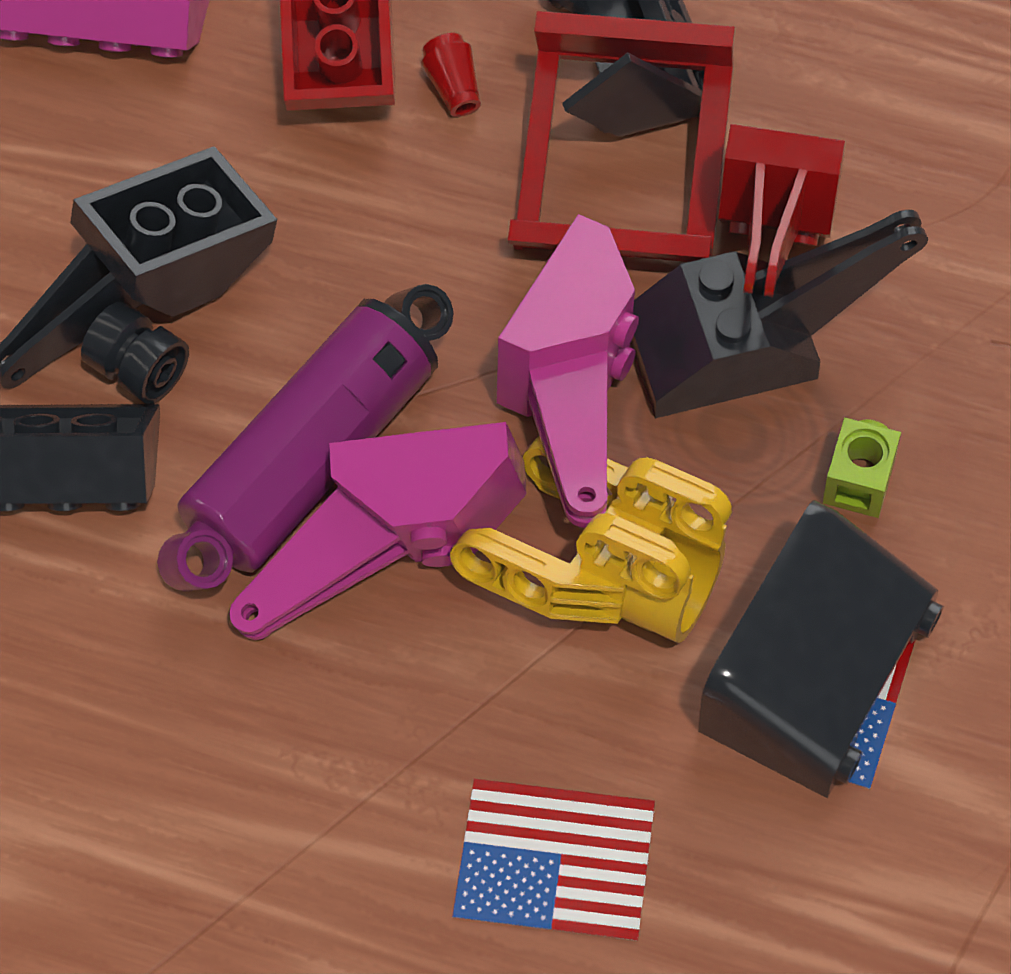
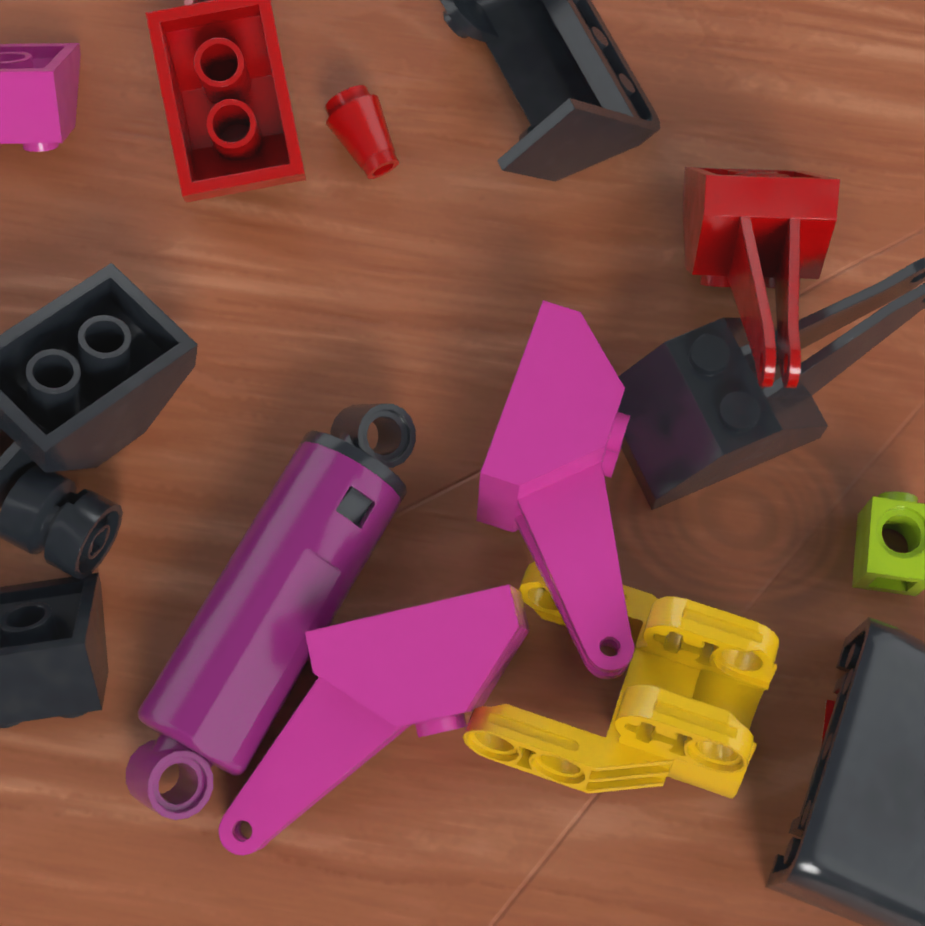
camera: 10 degrees left, 10 degrees up
red piece [508,11,735,262] -> none

